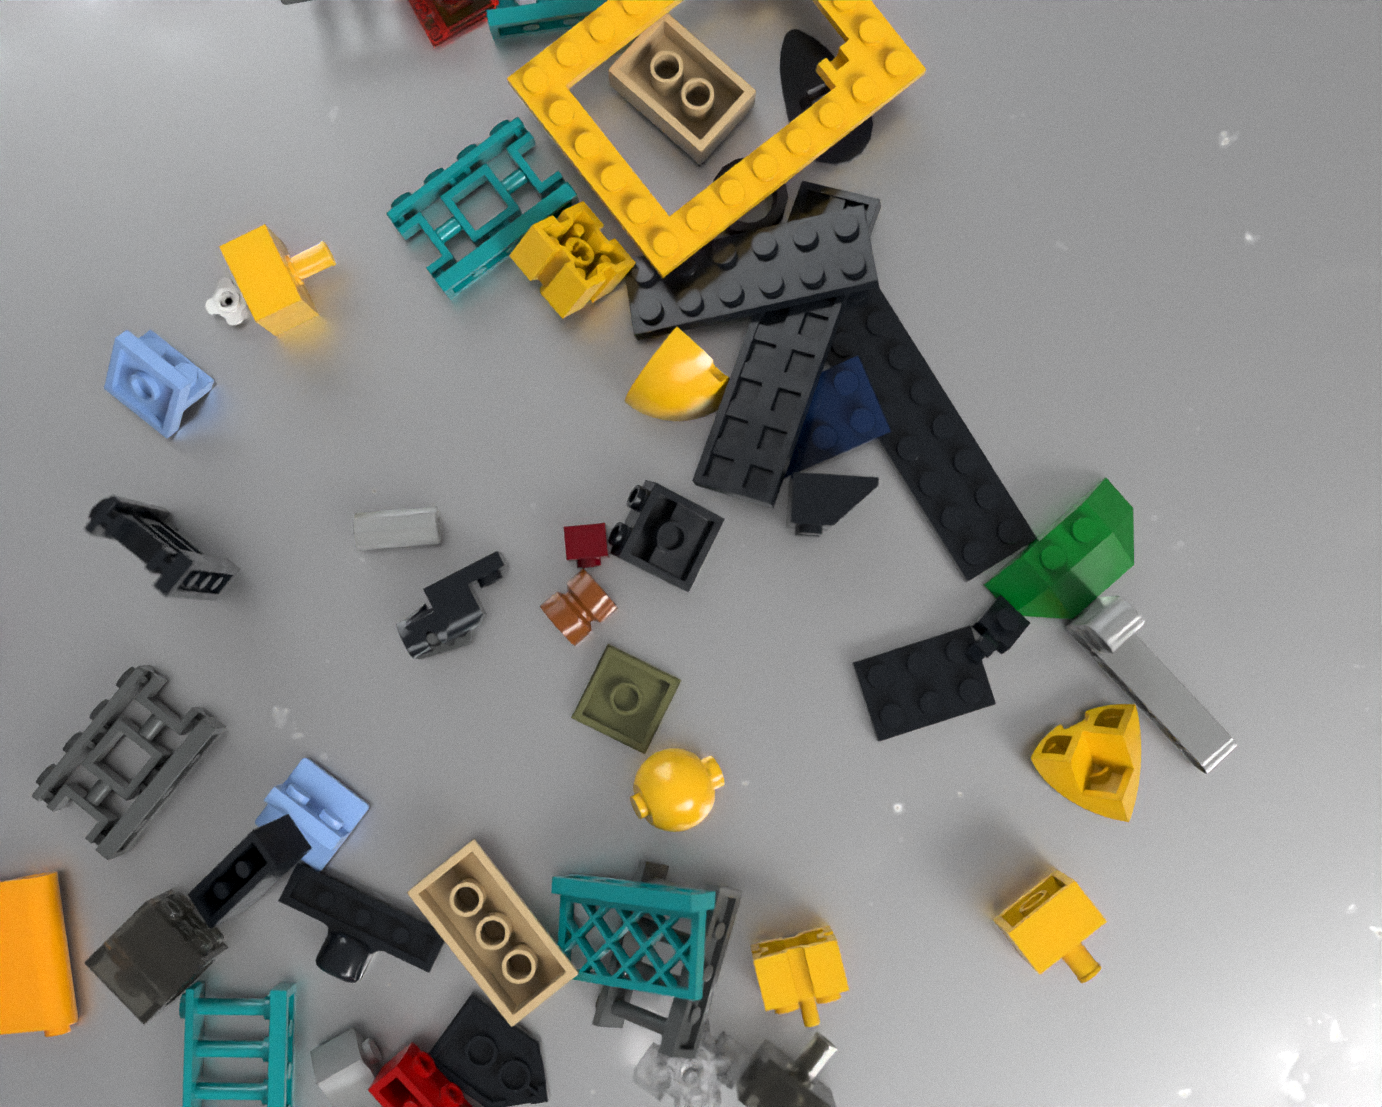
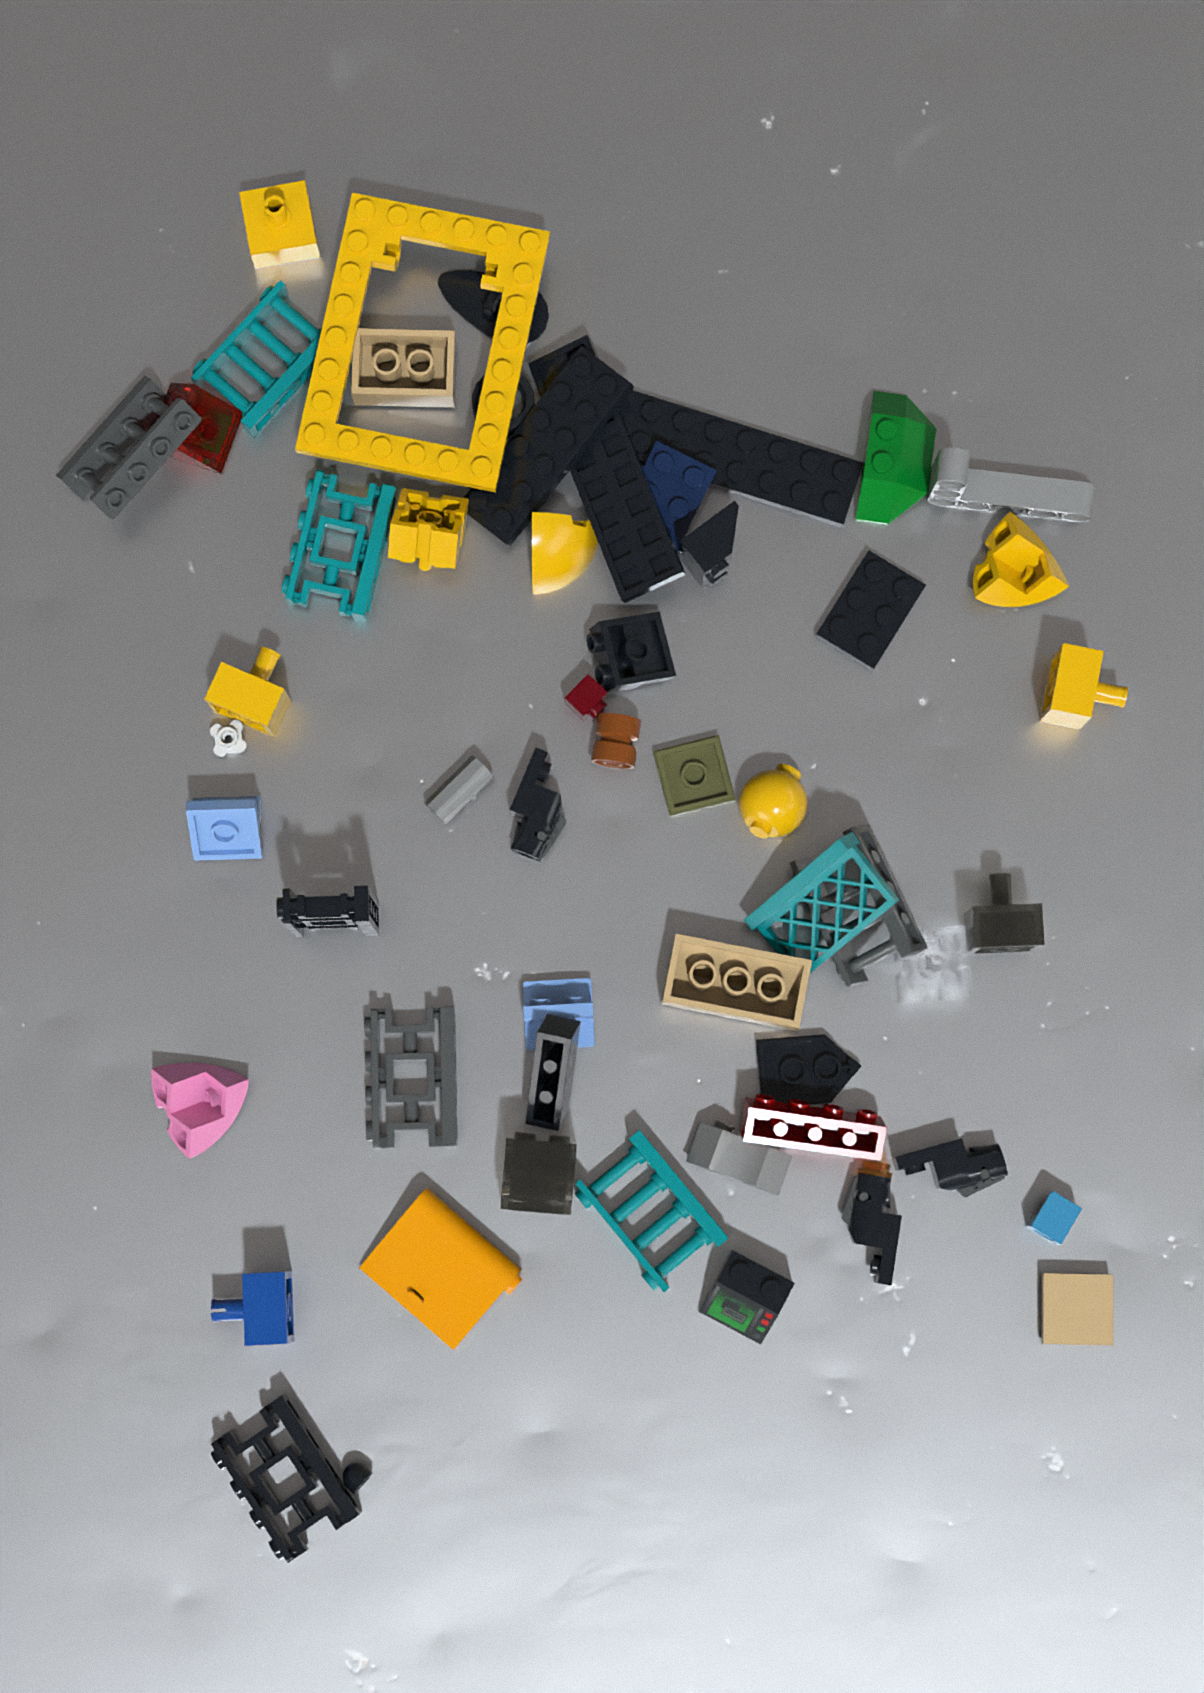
camera: 40 degrees left, 5 degrees down
black plate [278,863,445,983] -> none
yellow brick [750,925,849,1027] -> none
black plate [965,595,1030,665] -> none

